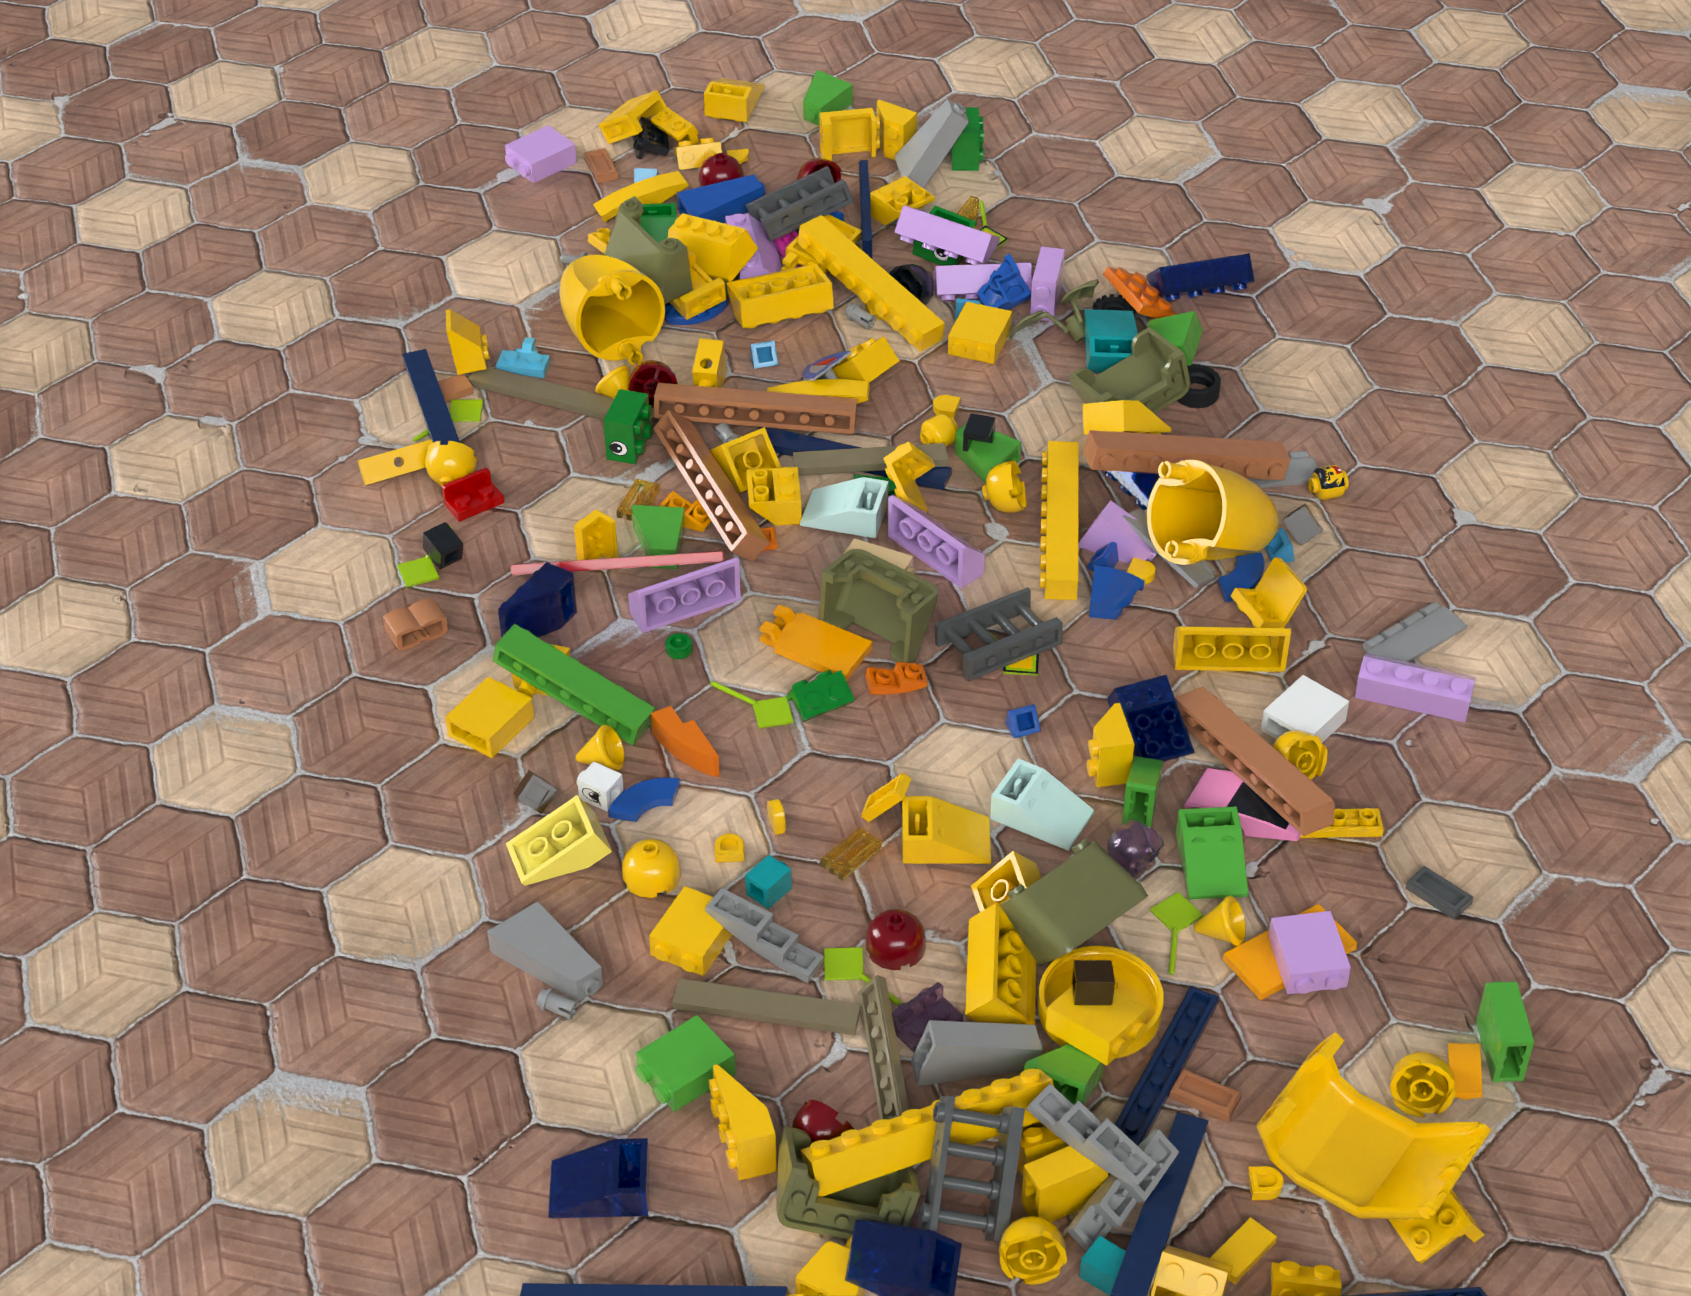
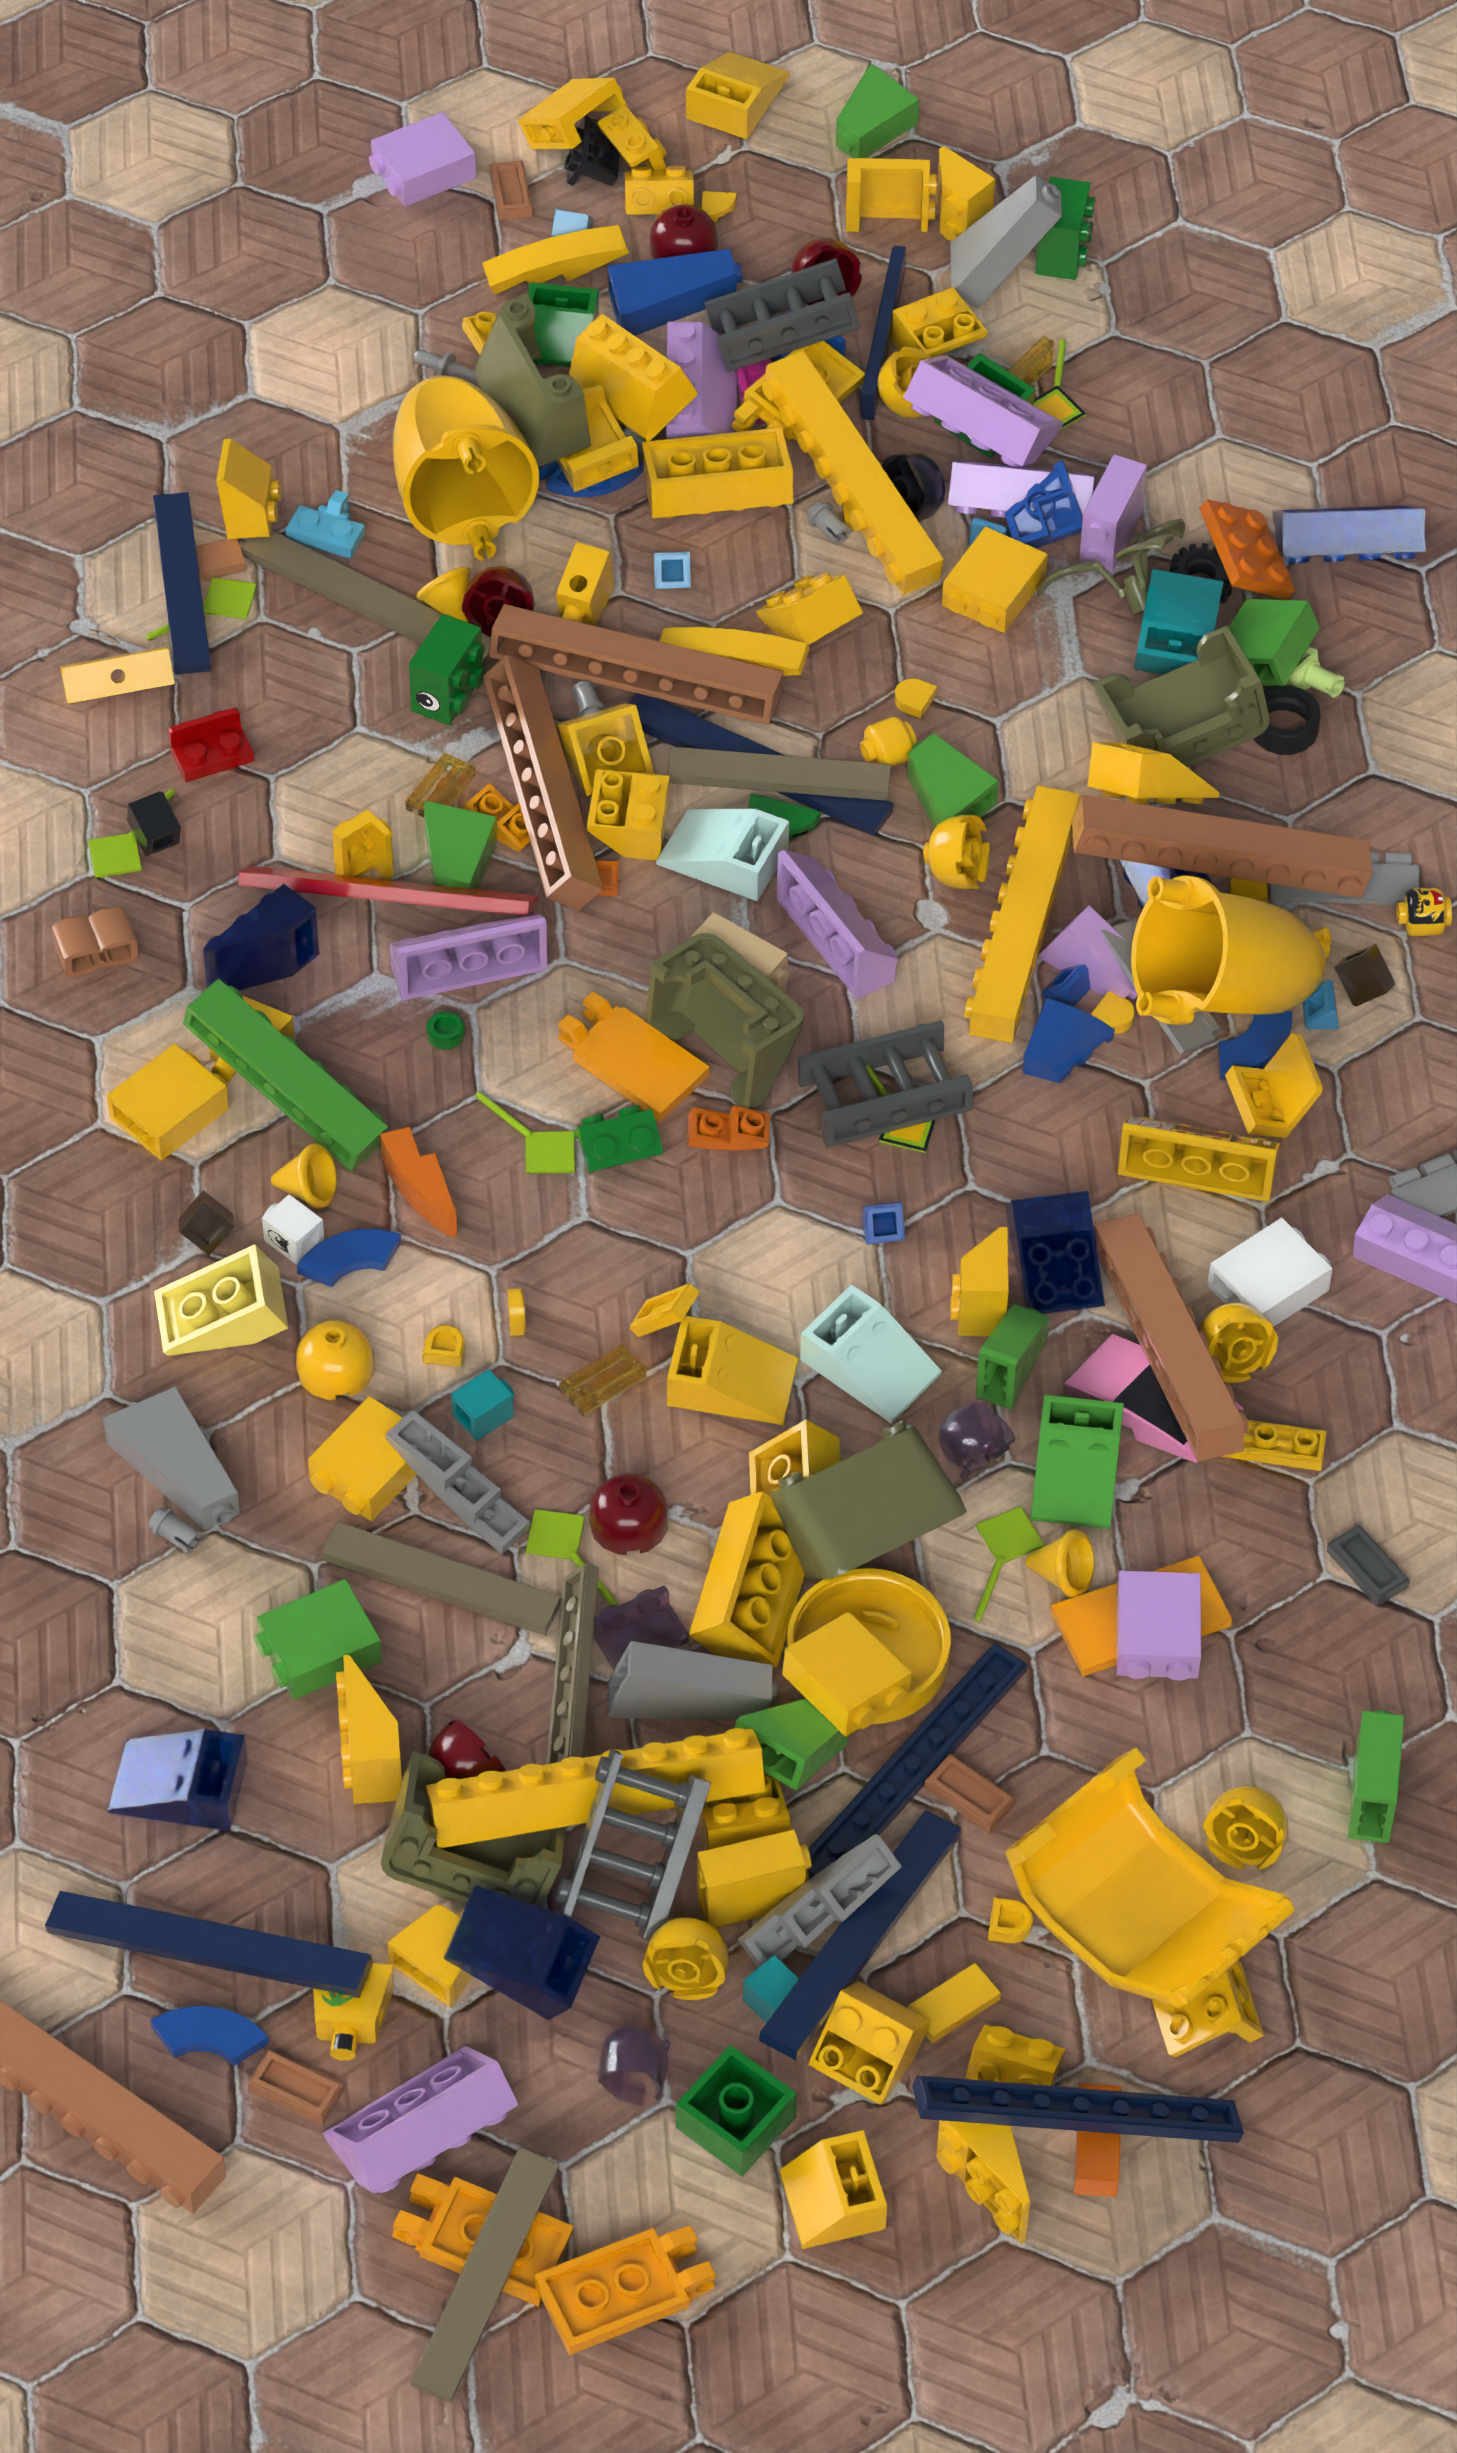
camera: 10 degrees right, 10 degrees up
yellow cylinder [425,441,478,487] -> none
shield [802,351,851,381] -> none
yellow bracket [883,441,935,512] -> none
black panel [963,413,996,452] -> none
light grey slope [1026,1084,1157,1188] -> none
dark brown panel [1071,960,1115,1005] -> none
light orange slope [1448,1043,1483,1100] -> none
none -> yellow cylinder [877,346,932,419]
none -> yellowish green piece [1285,647,1345,698]

